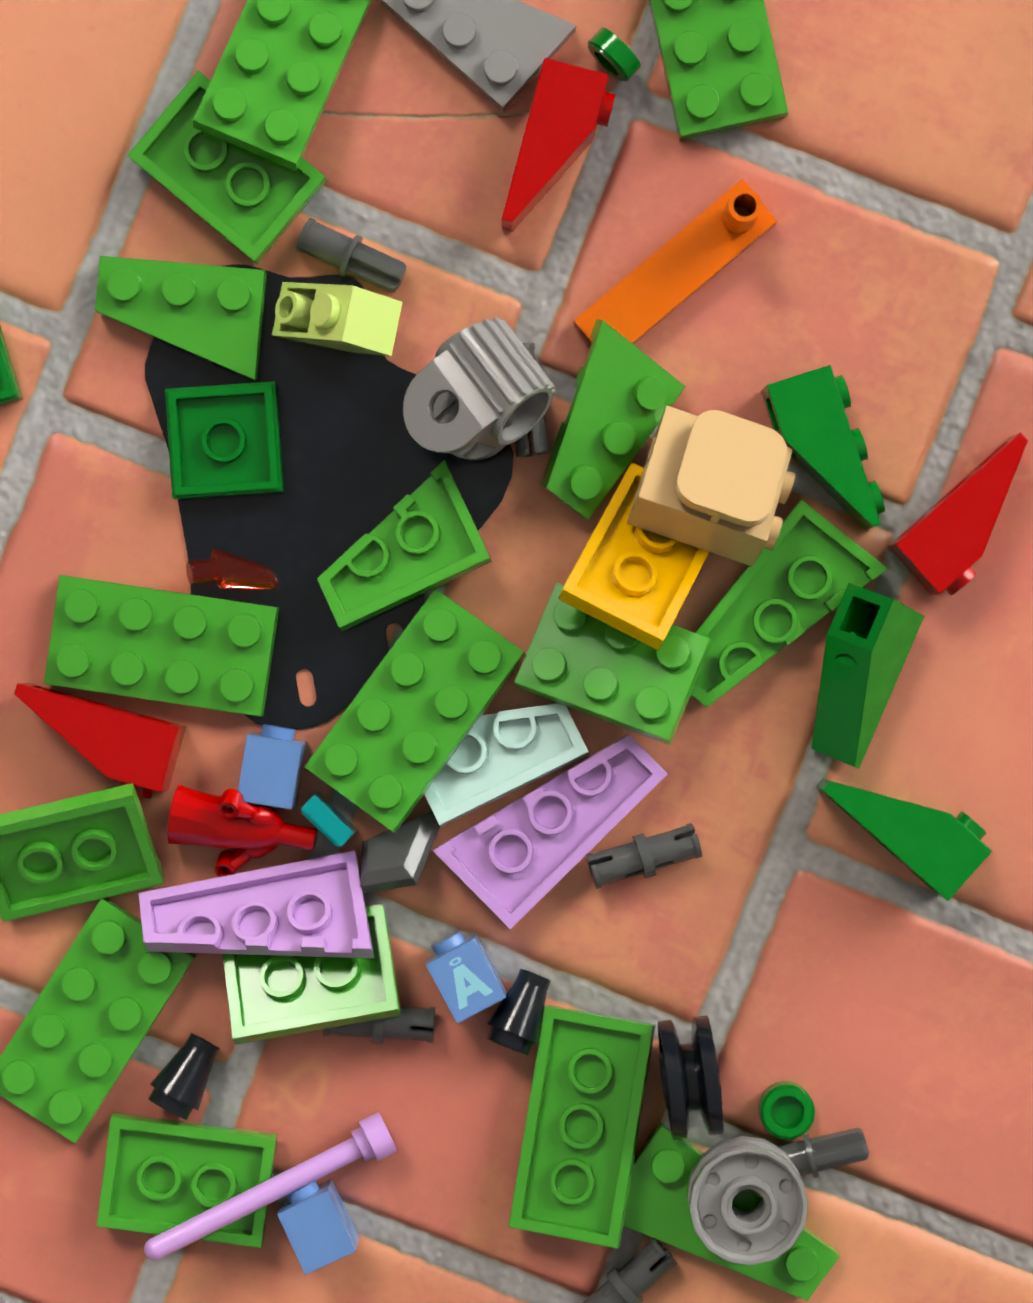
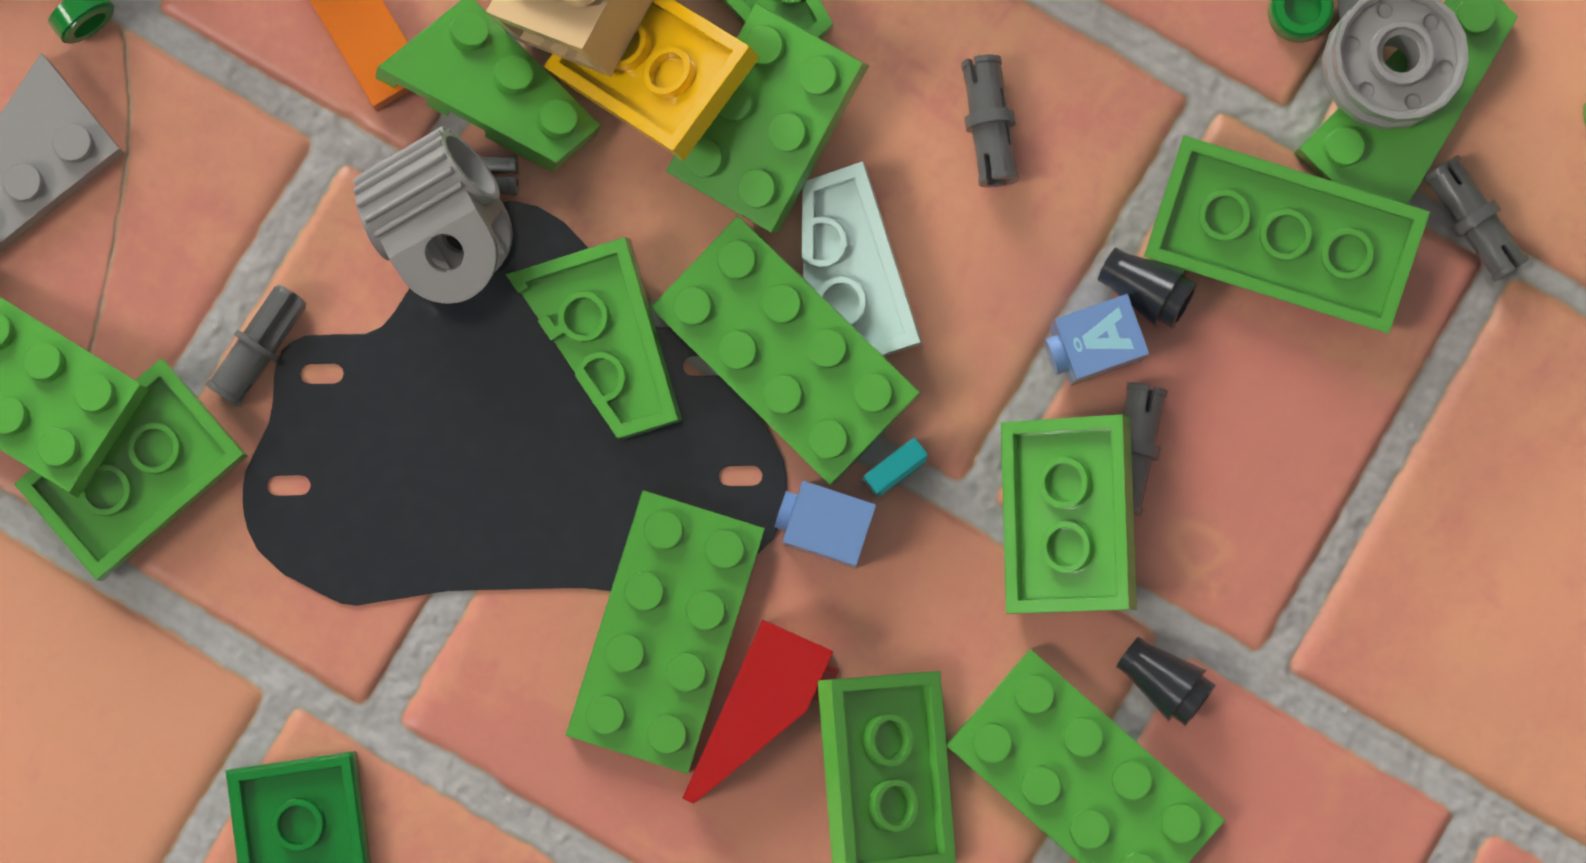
camera: 90 degrees left, 5 degrees down
bright green wing [95,256,267,382] -> none
bright green plate [97,1112,278,1248] -> none
lavender wing [138,851,374,958] -> none
lavender piece [144,1112,397,1260] -> none
green tile [165,381,284,500] -> none
red piece [167,785,318,877] -> none
clear red bar [186,548,278,589] -> none
yellowish green slope [272,282,402,356] -> none
medium blue brick [277,1179,360,1275] -> none
dark grey piece [360,811,440,893] -> none
lavender wing [433,734,668,929] -> none
red slope [501,58,616,232] -> none
black wheel [657,1015,724,1140] -> none

